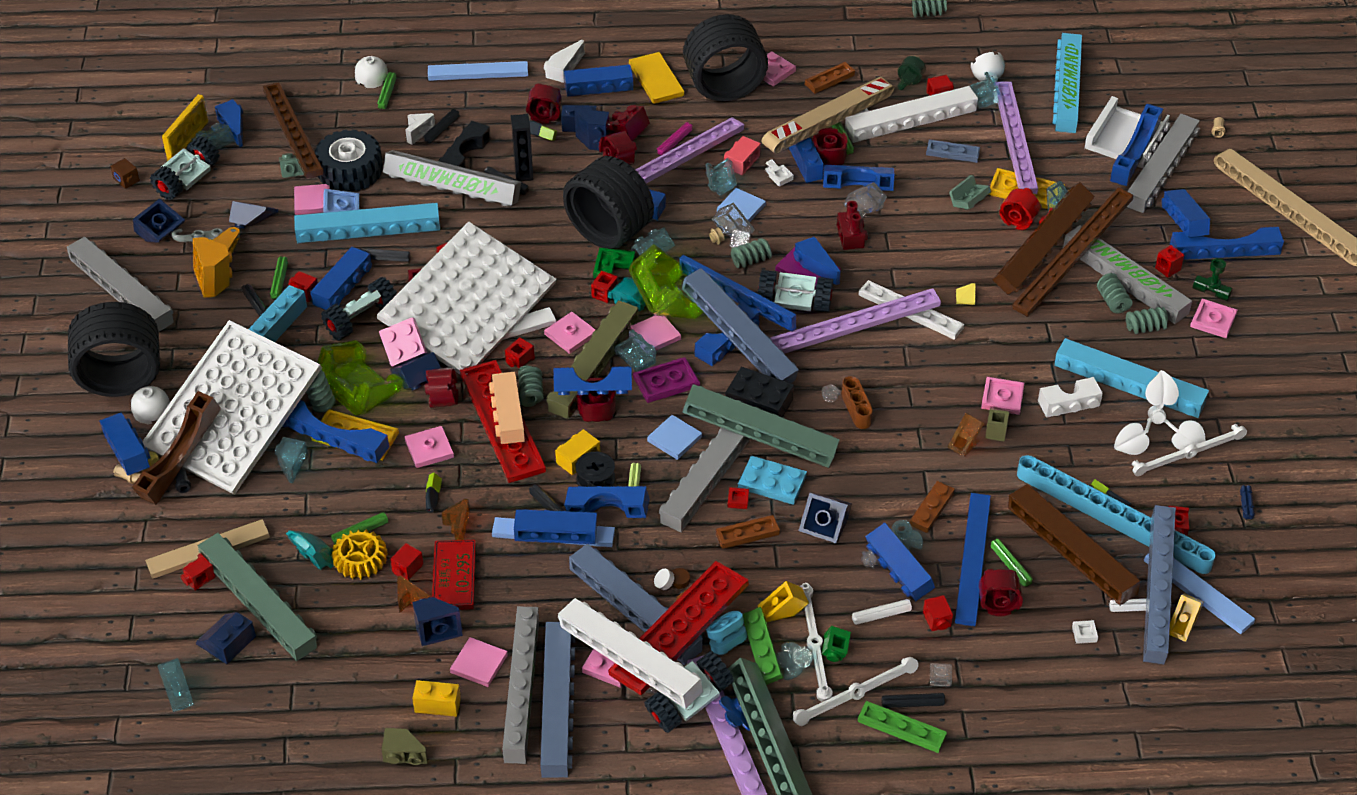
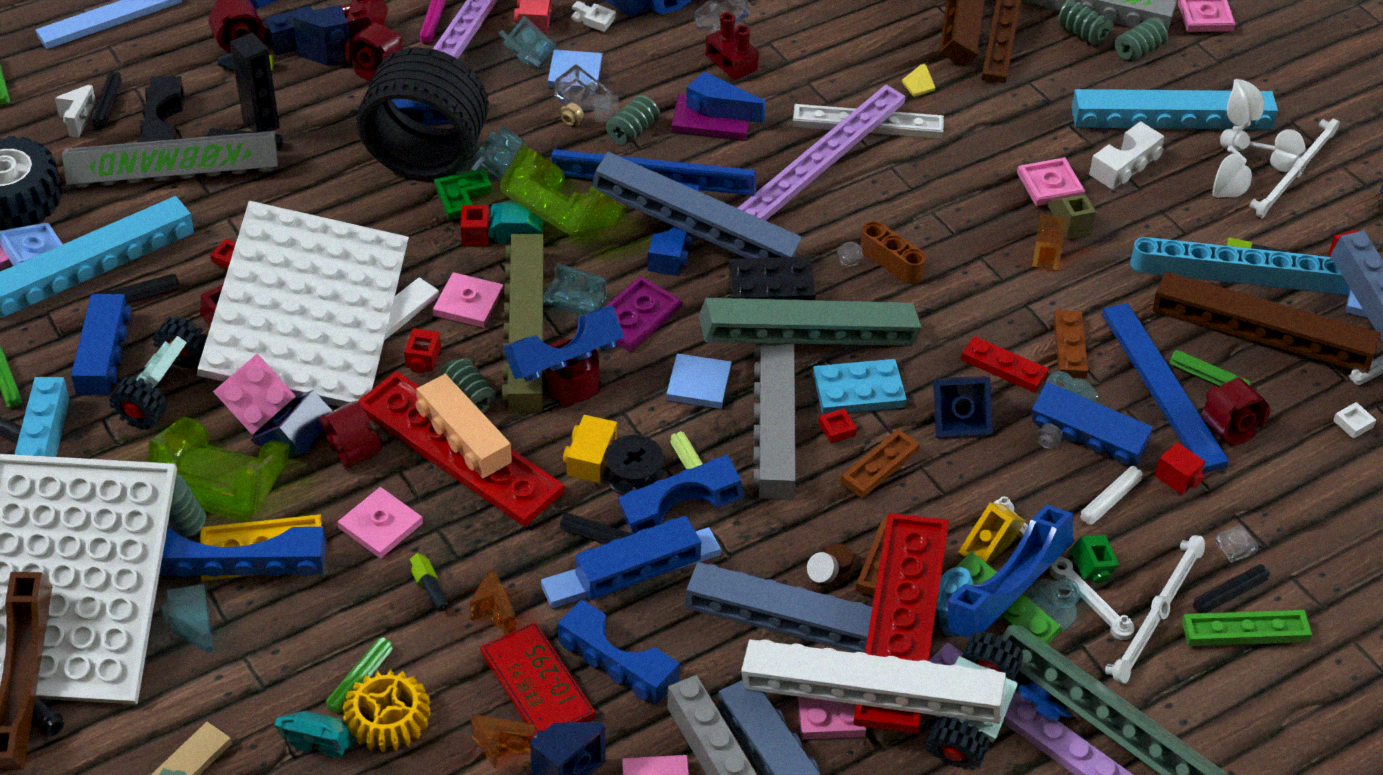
camera: 30 degrees left, 0 degrees up
red brick [288,271,318,303] -> none
red brick [390,543,424,580] -> none
bright pink tile [630,313,681,354] -> none
plate [758,270,833,312] -> none
none -> blue arch [558,599,680,706]
none -> blue arch [947,504,1074,638]
none -> red plate [961,336,1049,393]

